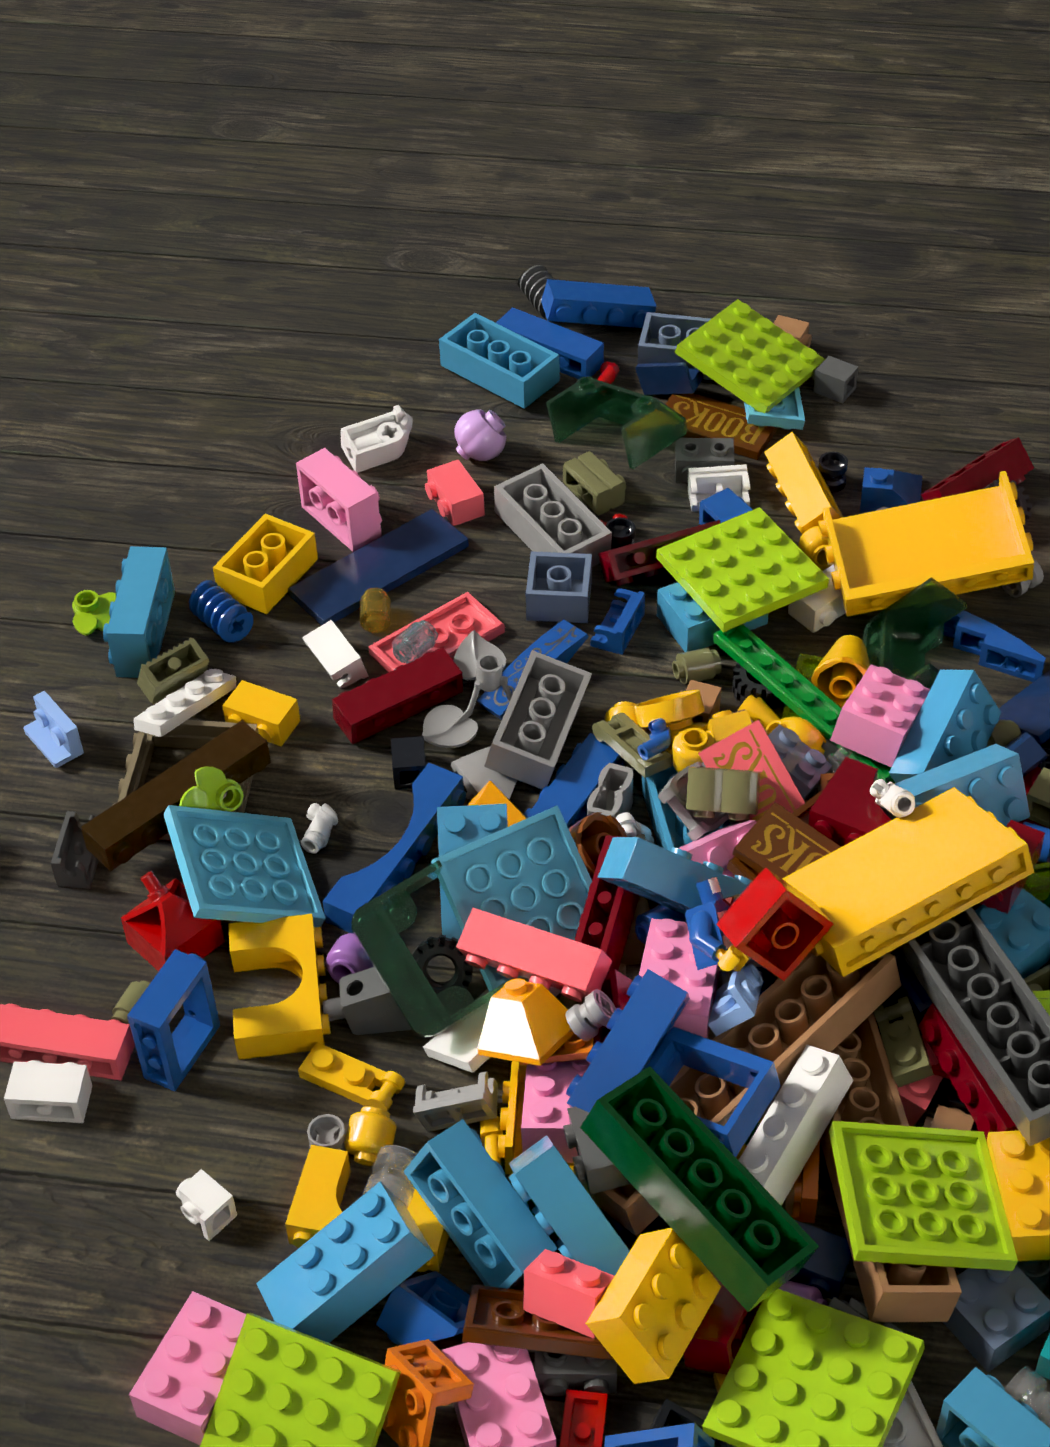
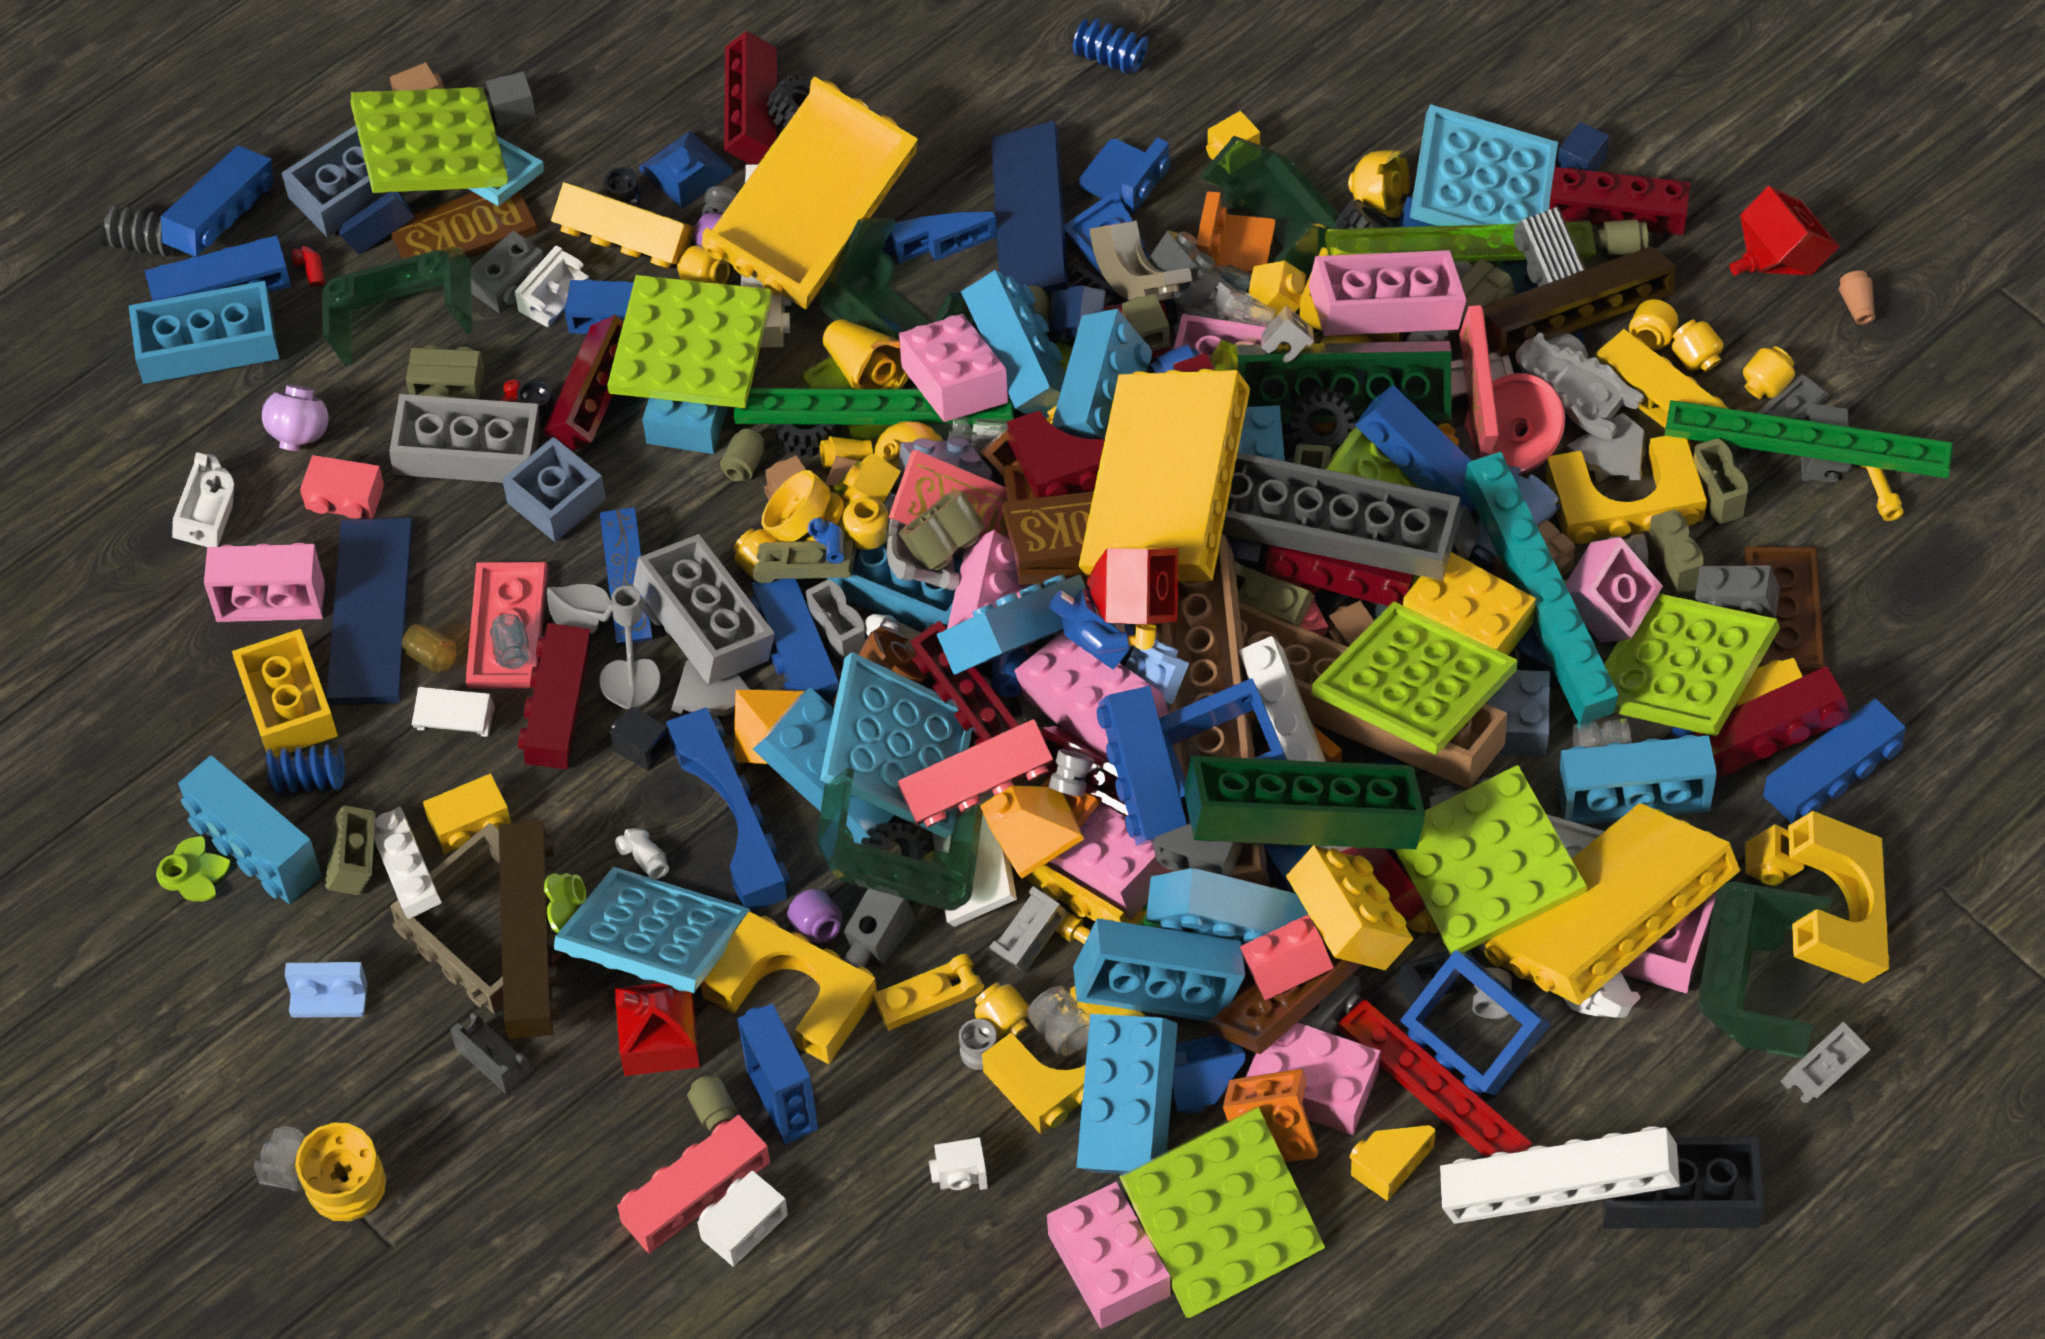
camera: 50 degrees left, 10 degrees up
blue hinge [590,589,645,655] -> none
white arm [870,779,915,818] -> none

